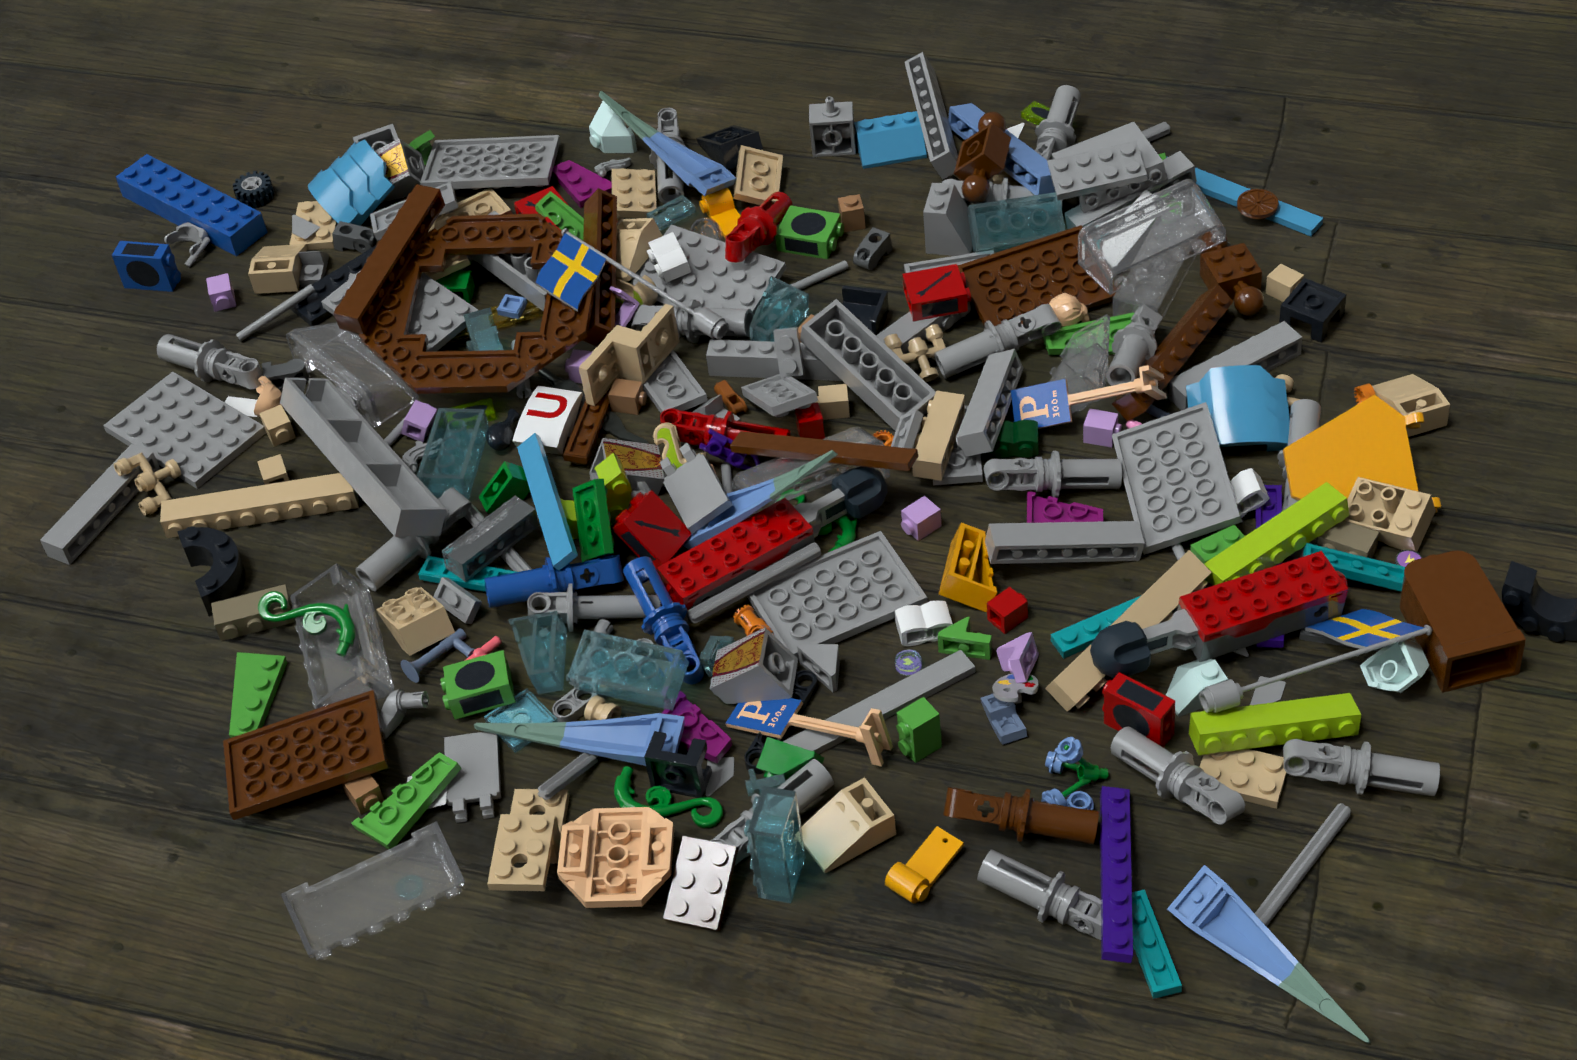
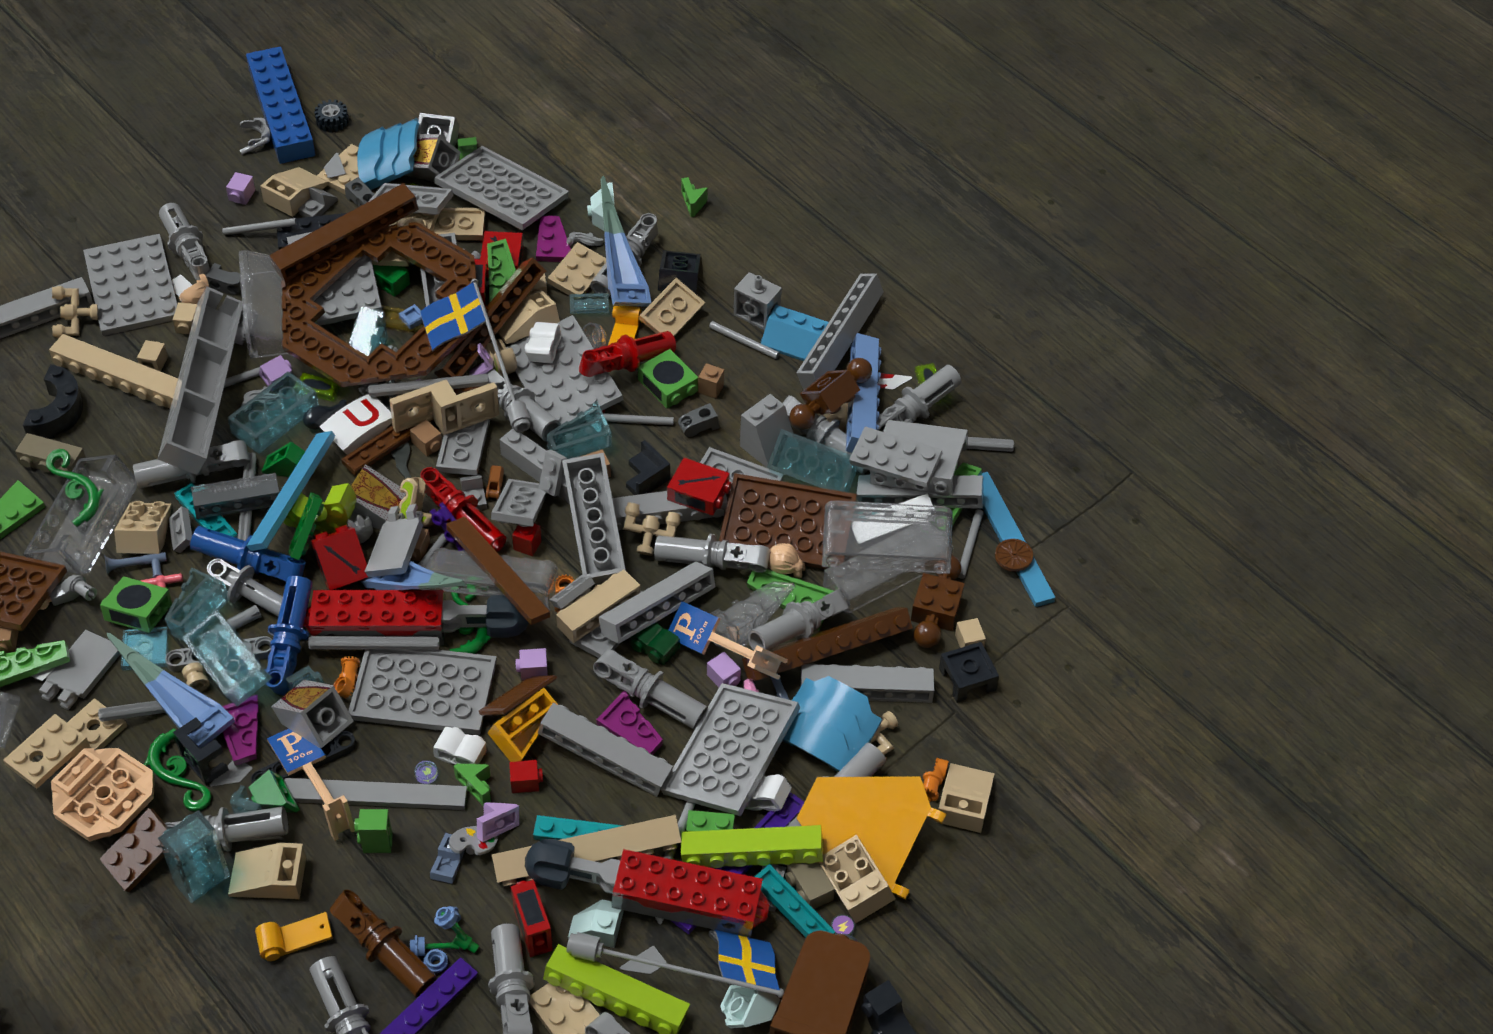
camera: 25 degrees right, 5 degrees up
blue brick [112,241,181,292] -> none
light grey slope [797,644,840,693] -> none
tan brick [815,384,850,420] -> none
none -> light grey axle [368,374,489,397]
none -> reddish brown window [479,675,558,716]
none -> bright green slope [681,177,708,217]
none -> light grey bar [709,321,780,359]

